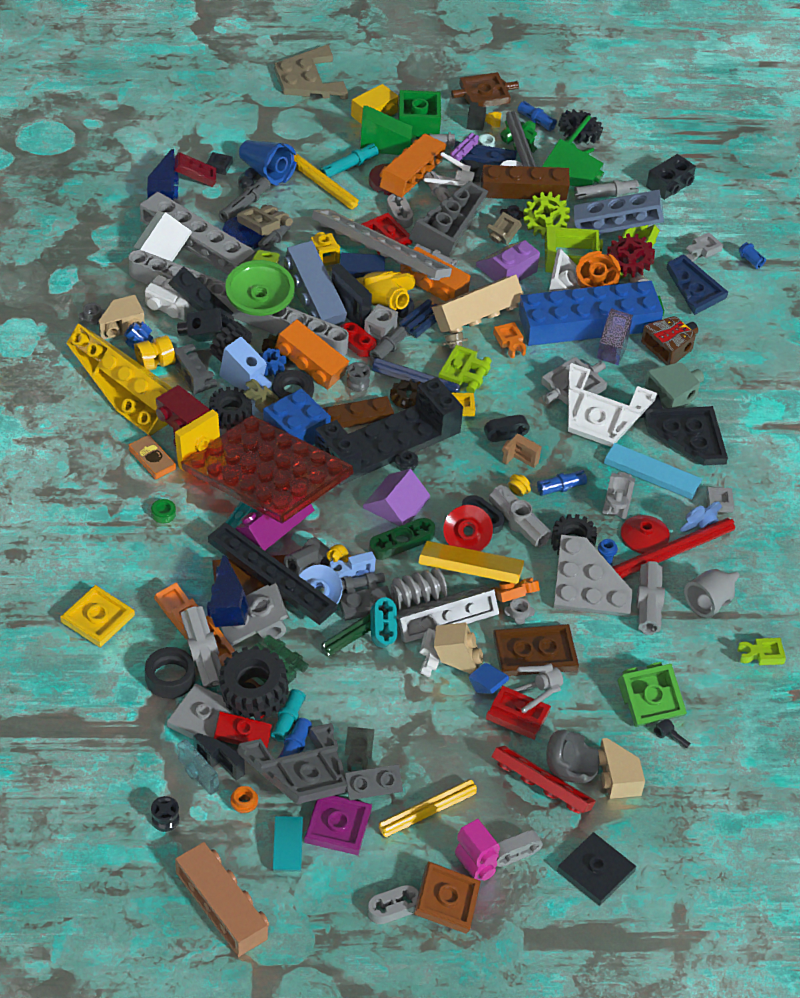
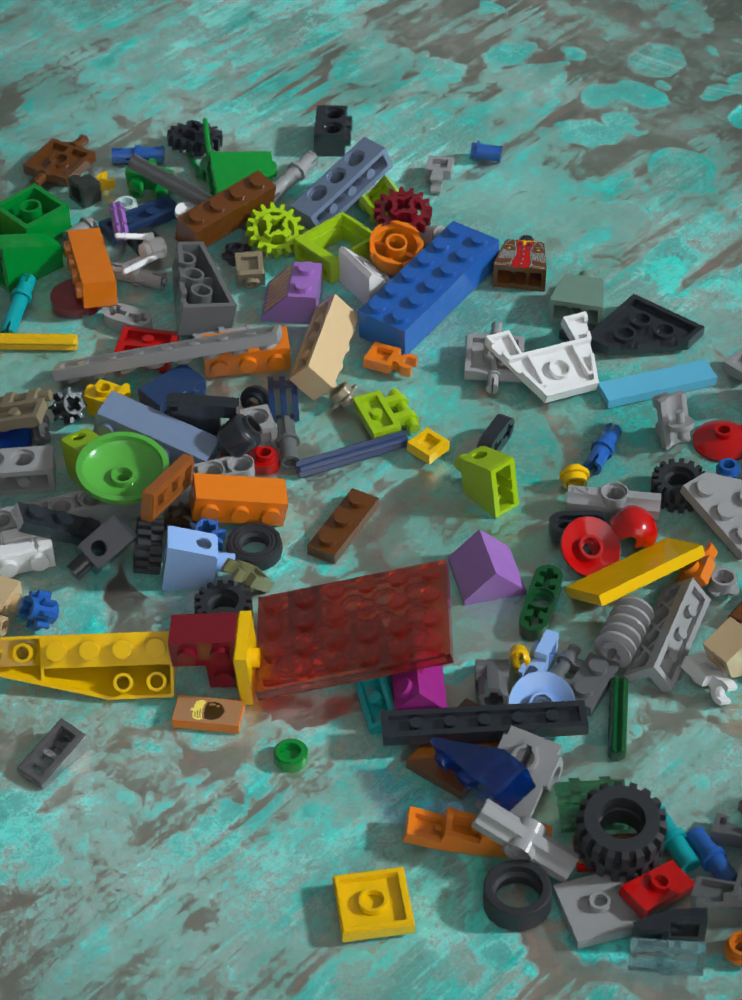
camera: 40 degrees left, 5 degrees down
yellow wheel [134,335,176,371] -> none
dark grey hinge [173,344,217,394] -> none
blue brick [263,388,331,456] -> none
black plate [315,377,463,486] -> none
dark grey wheel [346,362,370,392] -> none
yellow animal [357,271,415,310] -> none
teal beam [370,597,397,648] -> none
dark brown gear [390,379,421,409] -> none
black plate [395,450,418,471] -> none
medium nougat bracket [502,433,541,468] -> none
slope [597,308,633,365] -> none
dark blue wing [666,254,728,315] -> none
none -> flat silver slope [17,718,91,789]
none -> black gear [48,387,87,426]
none -> dark orange tile [141,453,194,523]
none -> black head [217,414,262,458]
none -> lime torso [454,446,519,518]
none -> red hair [609,505,658,548]

